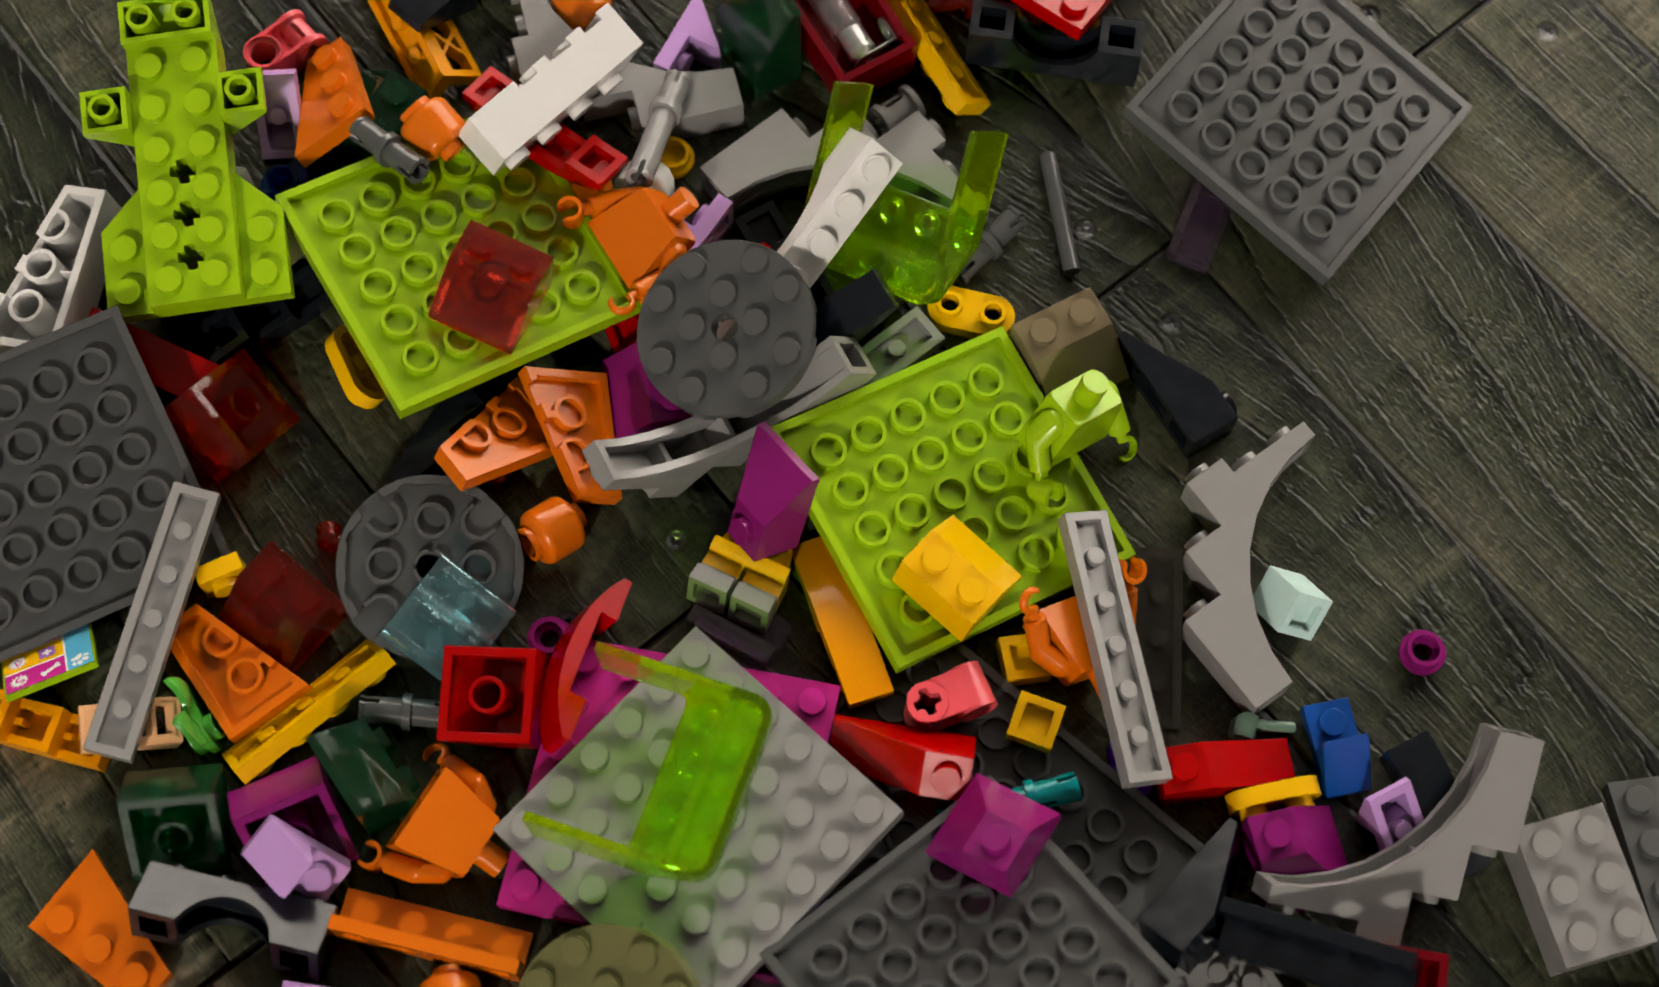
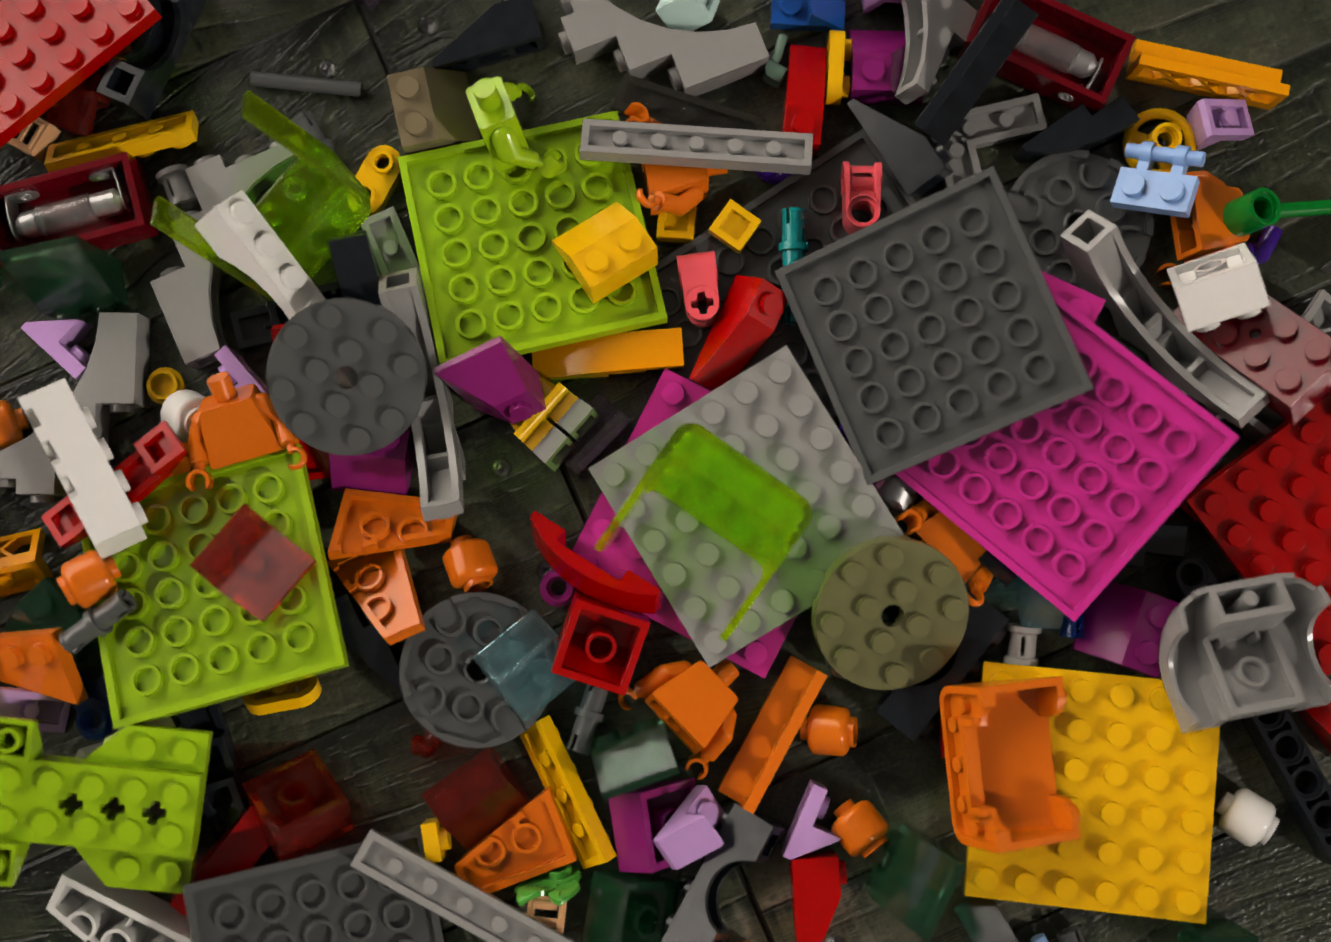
camera: 70 degrees left, 15 degrees up
light grey pin [625,69,692,188] -> none
magenta slope [926,773,1061,898] -> none
none -> coral piece [840,161,883,235]

